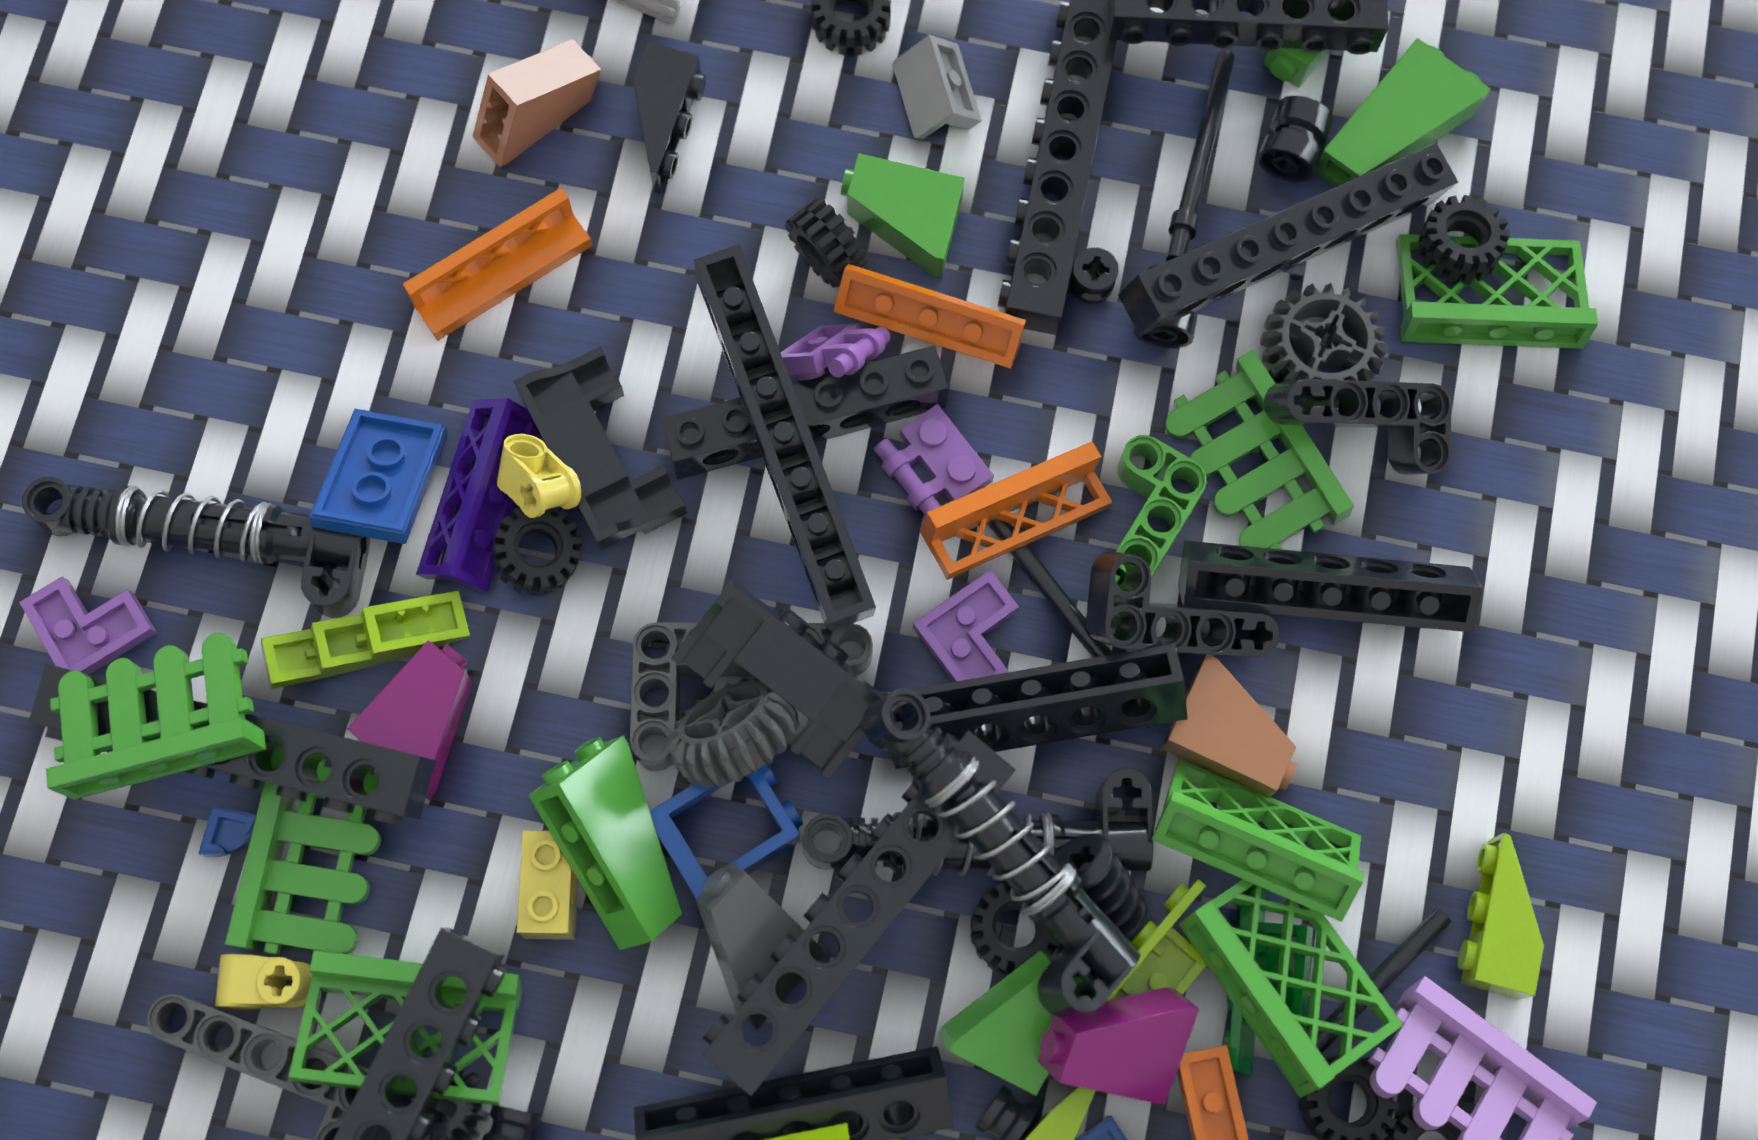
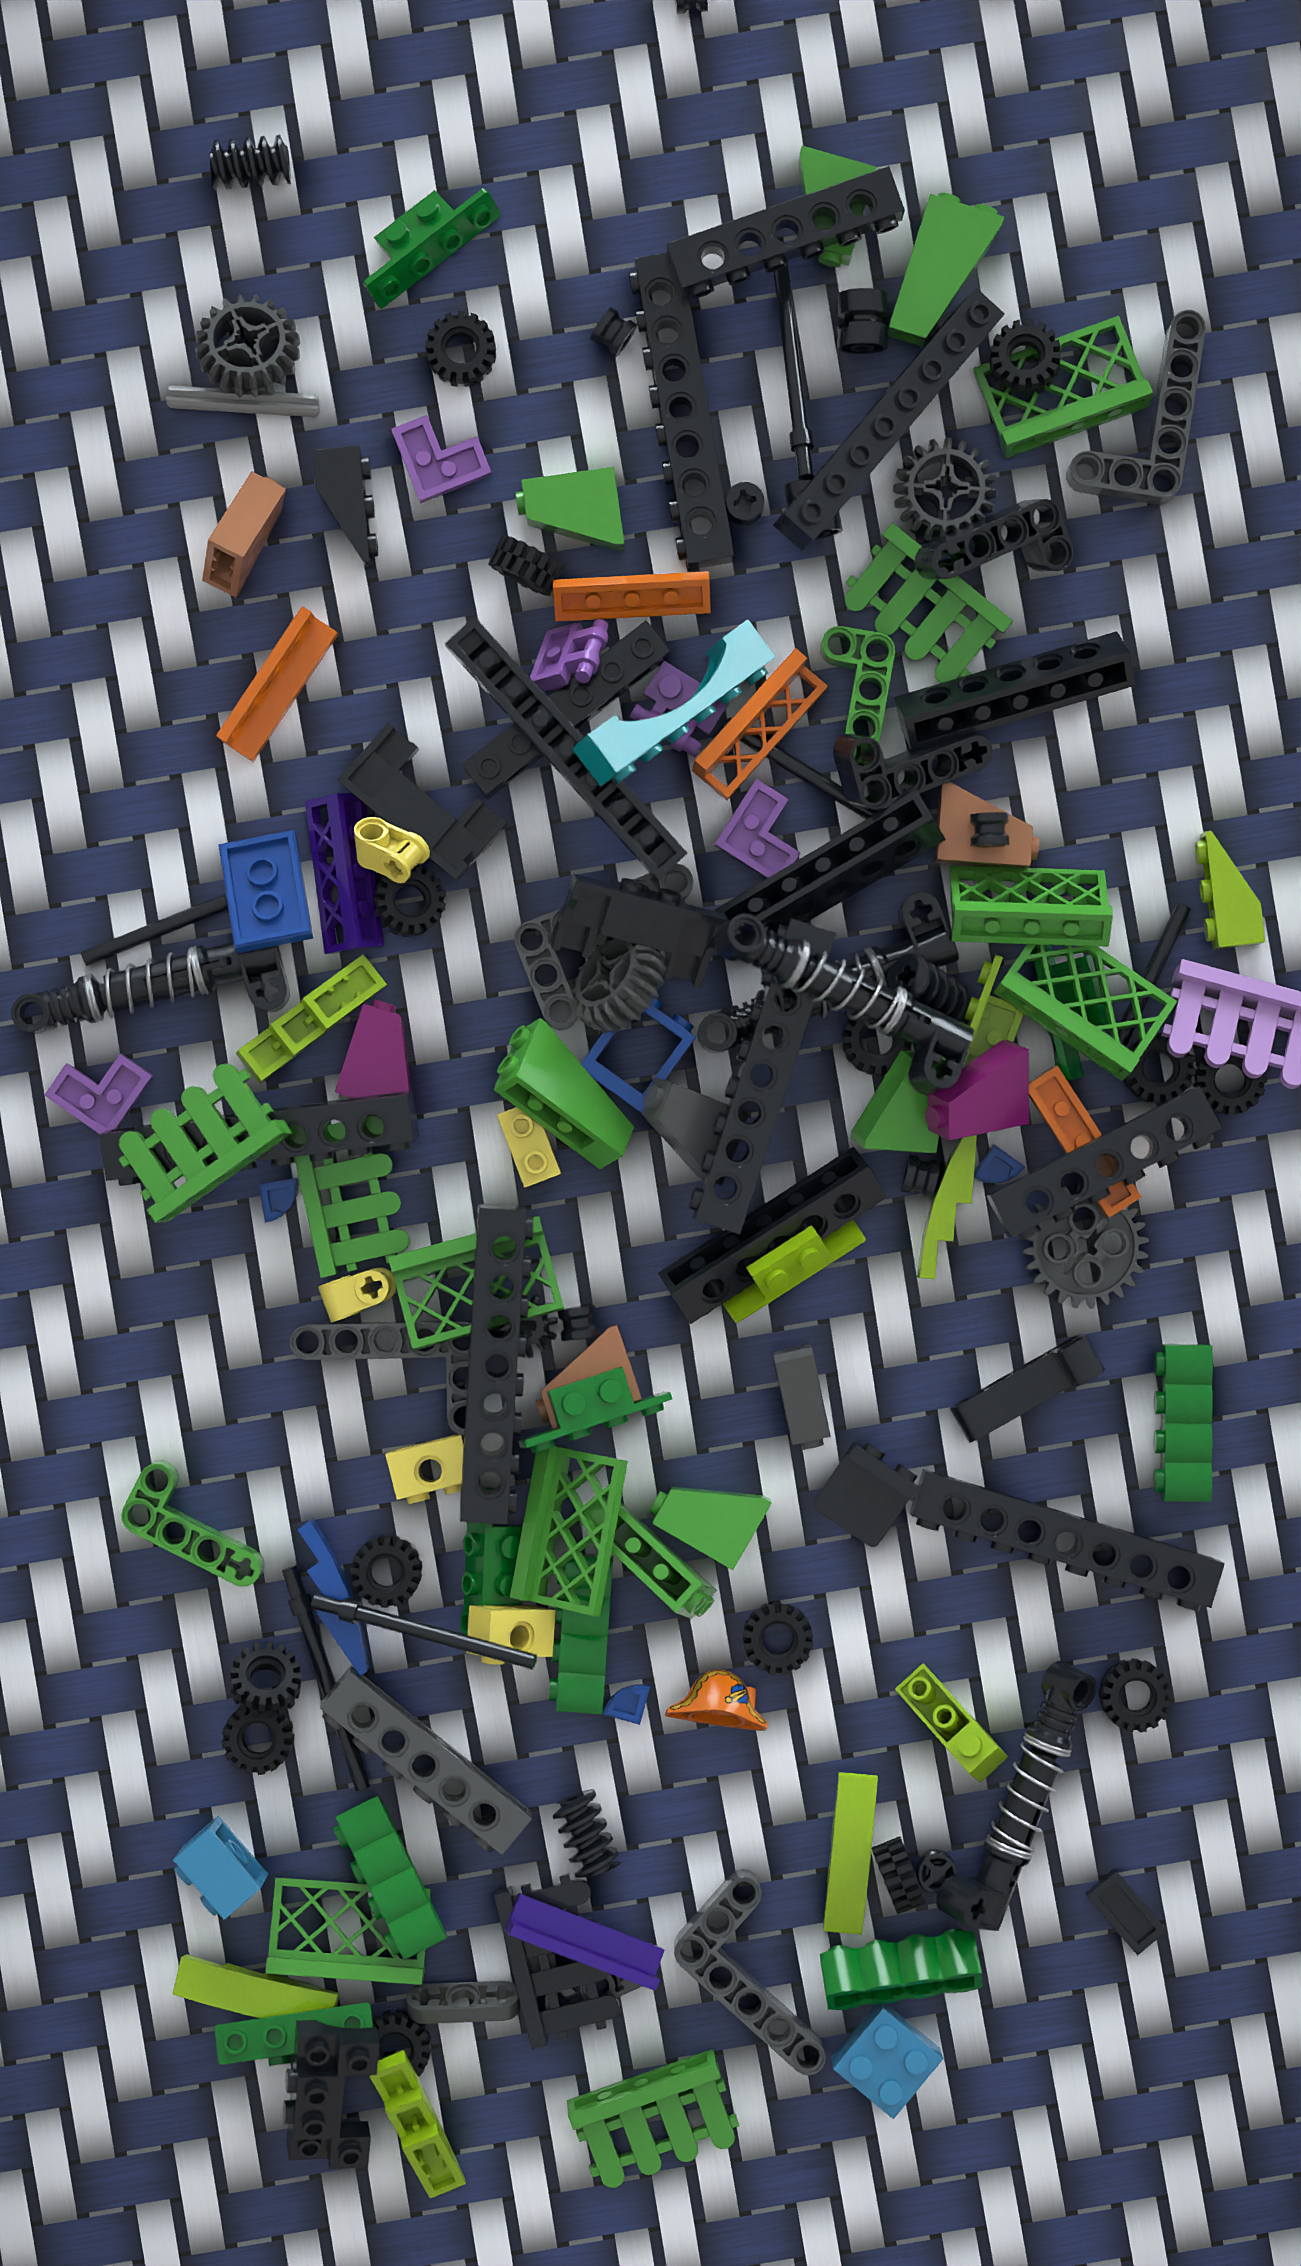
camera: 15 degrees left, 15 degrees up
light grey panel [892,35,982,140] -> none
none -> black bar [81,894,228,966]
none -> medium lavender plate [391,415,492,503]
none -> arch [572,619,776,786]
none -> black wheel [590,307,637,357]
none -> black wheel [970,812,1010,847]
none -> dark grey beam [1066,310,1206,505]

